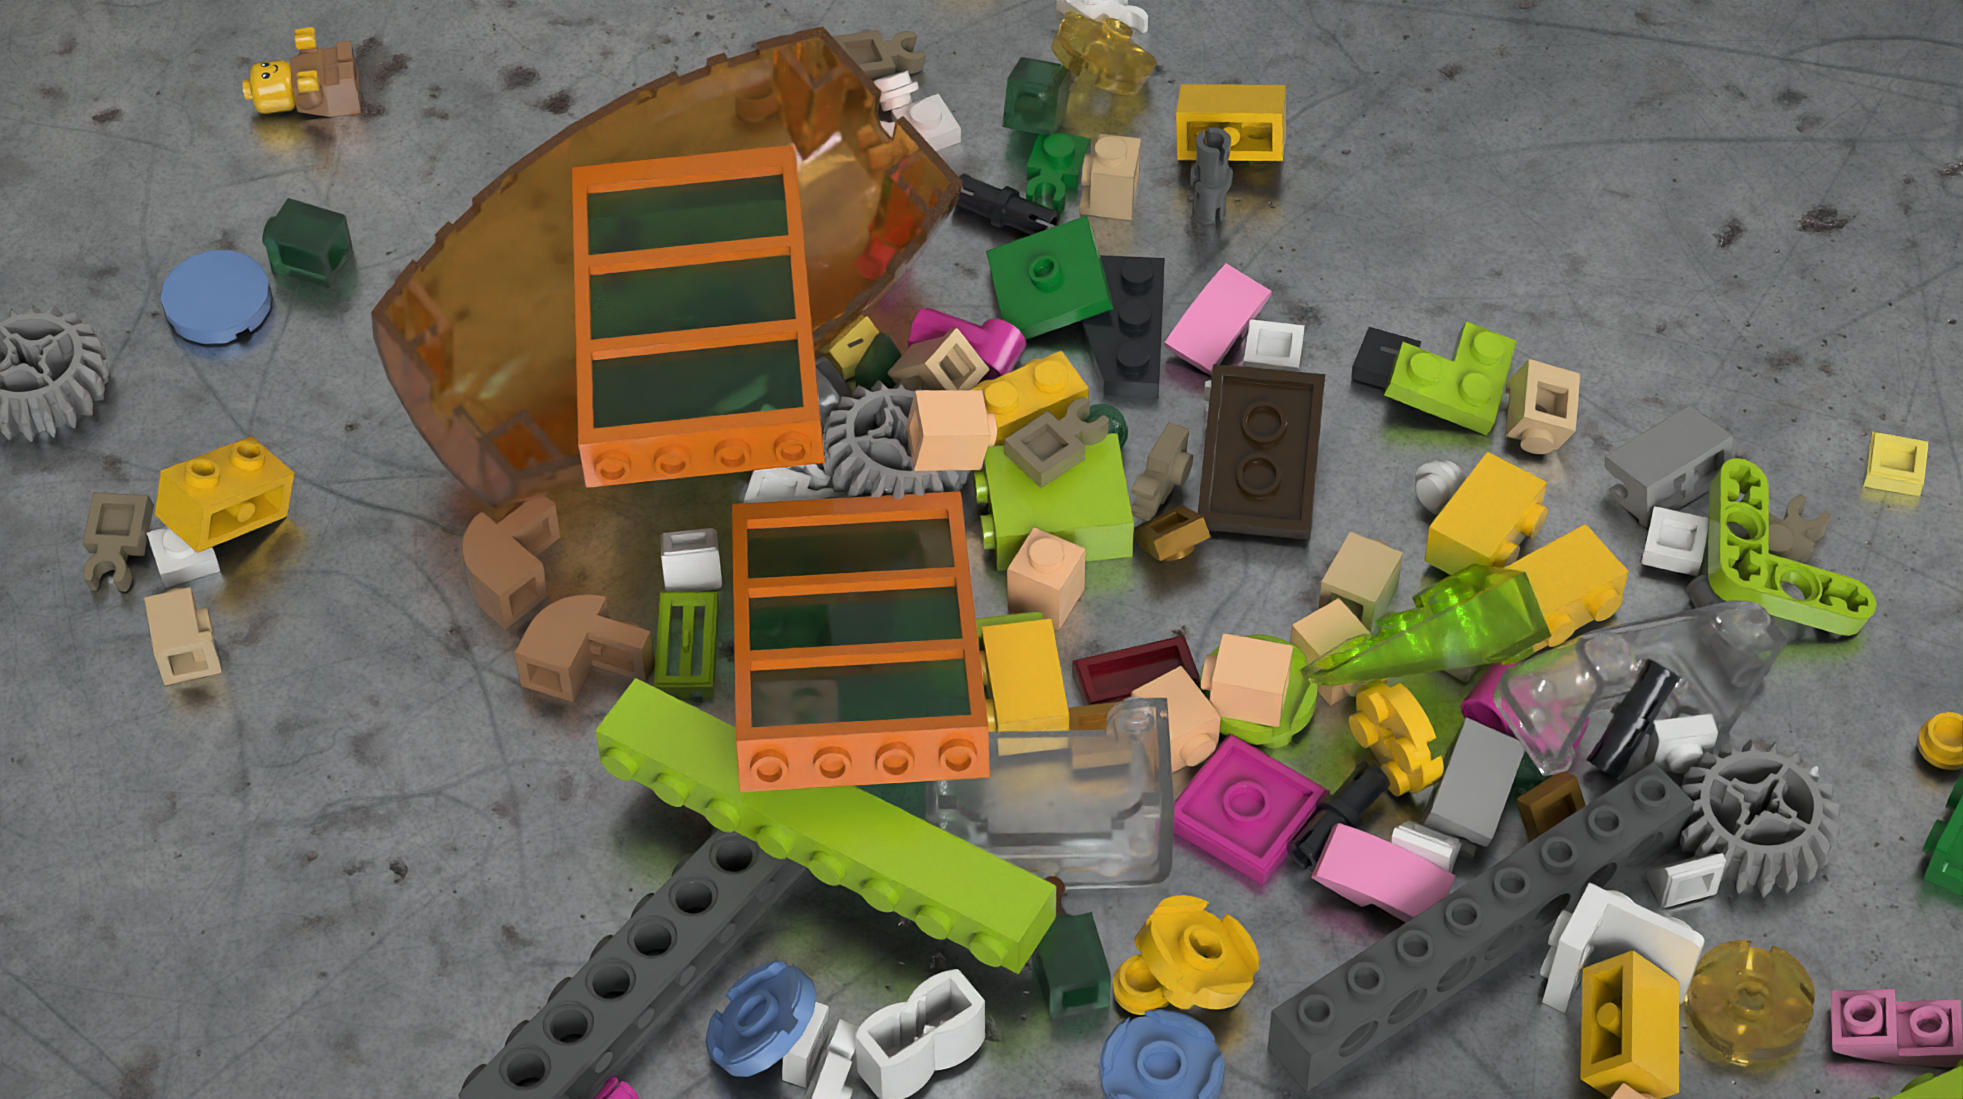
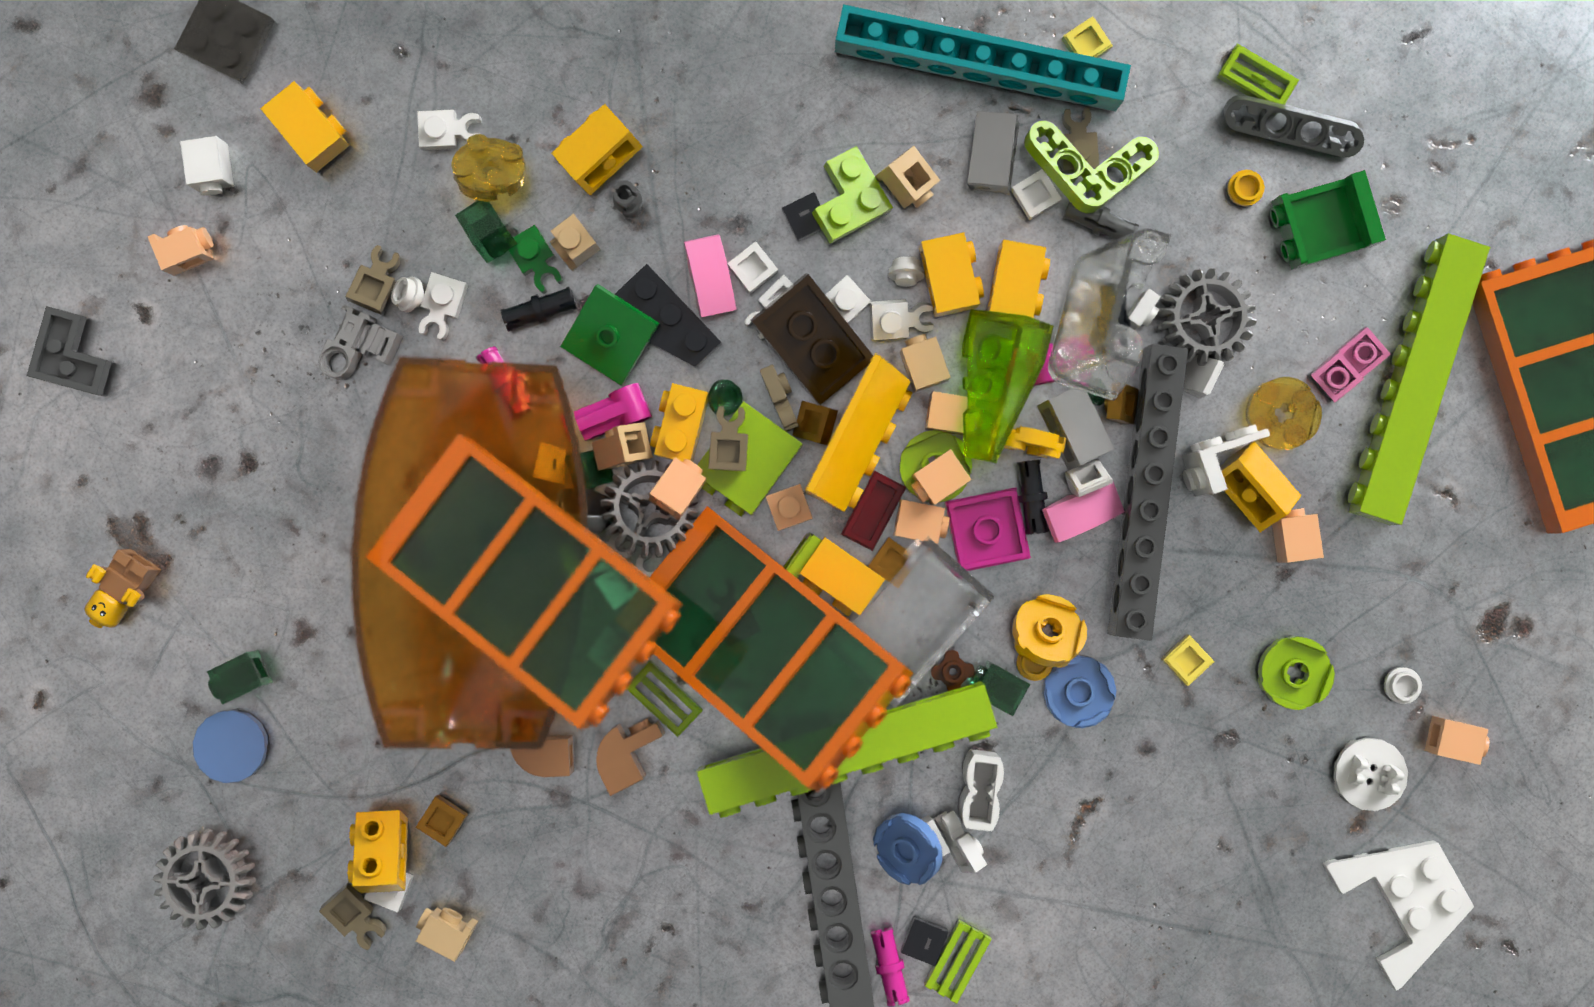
camera: 50 degrees left, 35 degrees up
none -> pearl gold plate [415,795,468,847]
none -> yellow slope [805,353,913,513]
none -> white plate [825,275,871,324]
none -> teal brick [835,4,1131,112]
none -> white plate [870,299,934,340]

